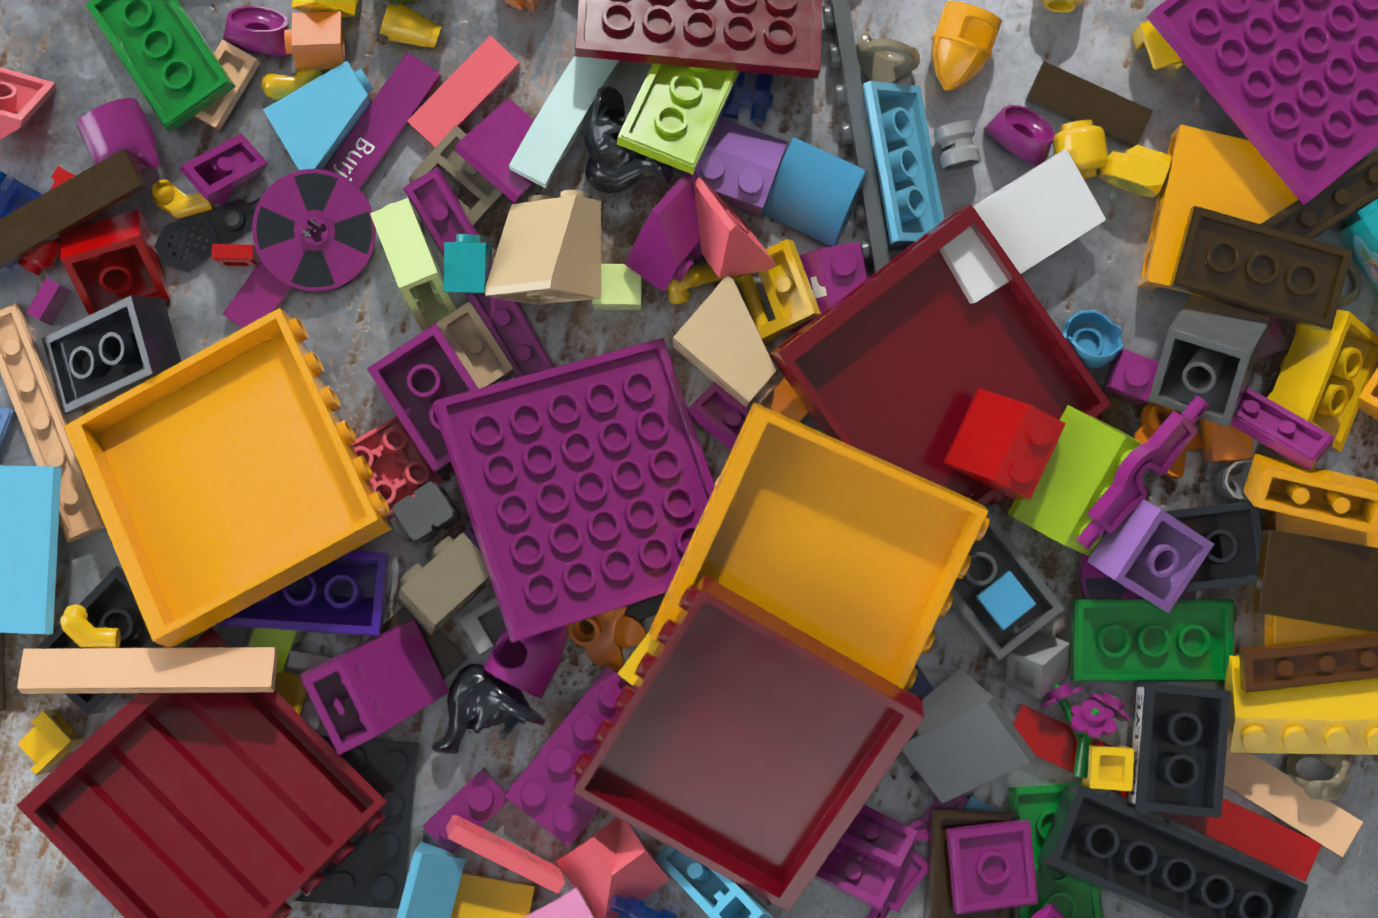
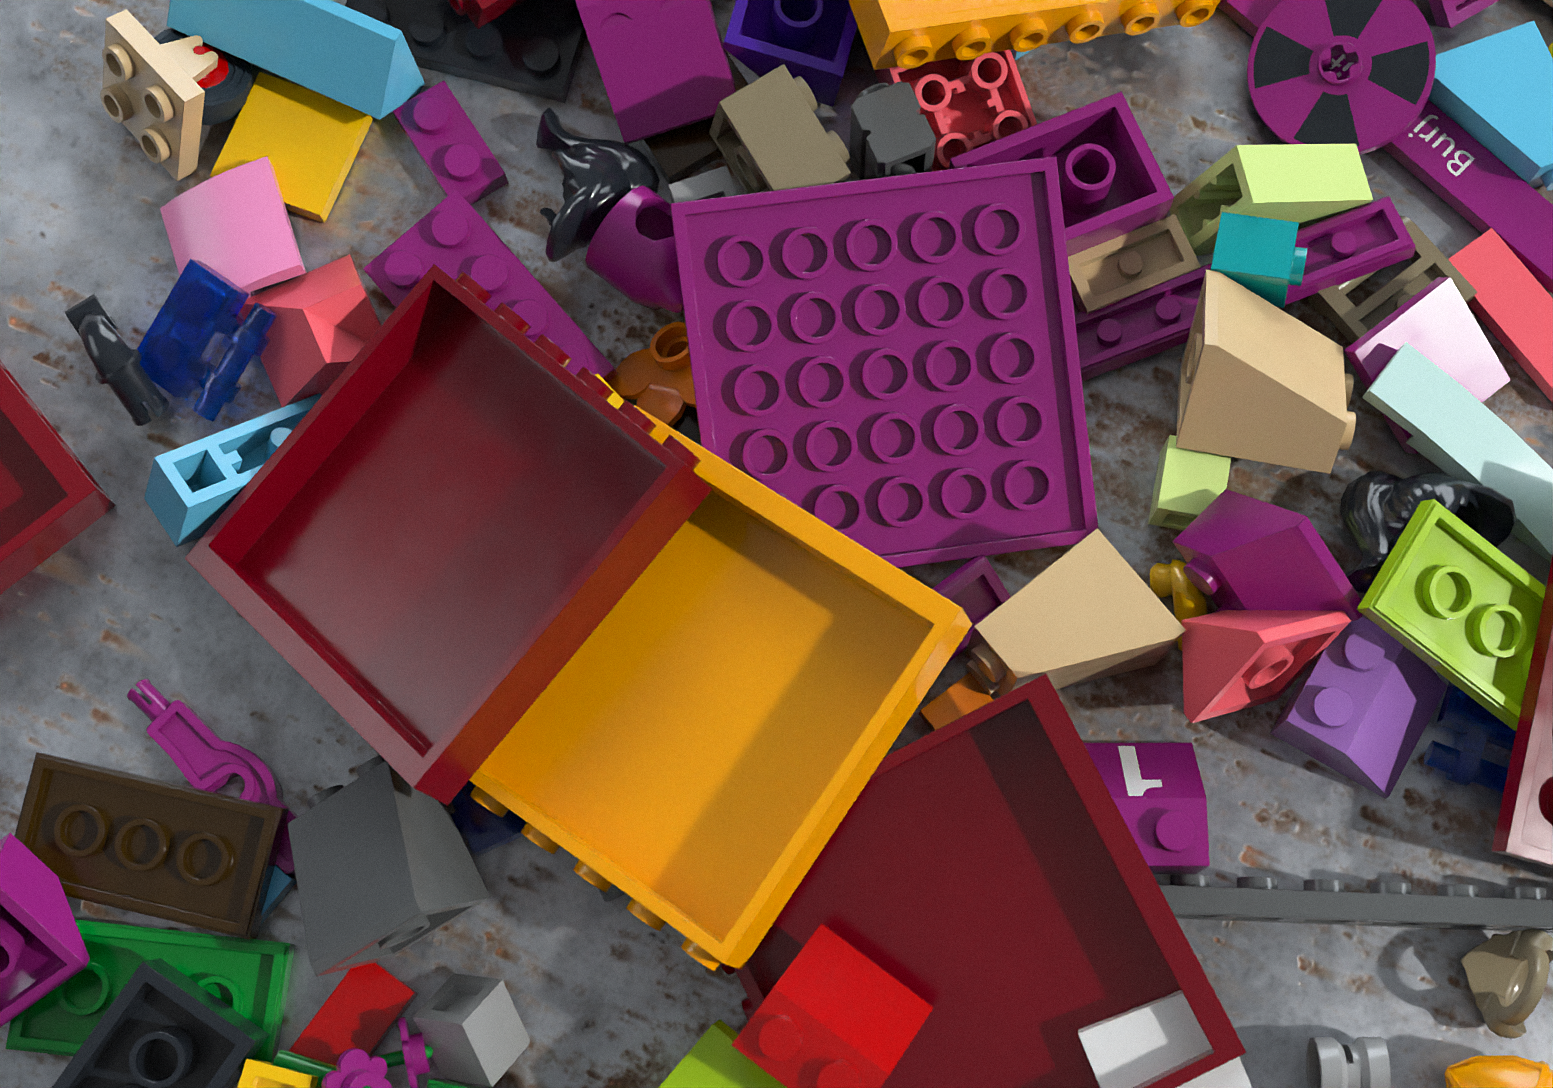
camera: 110 degrees right, 10 degrees down
coral tile [446,815,565,894] -> none
yellow plate [731,239,821,343] -> none
dark azure slope [763,137,868,247] -> none
magenta slope [813,805,918,912] -> none
medium azure slope [862,81,944,252] -> none
magenta tile [946,819,1038,914] -> none
dark grey brick [950,512,1065,660] -> none
dark azure tile [976,571,1036,630] -> none

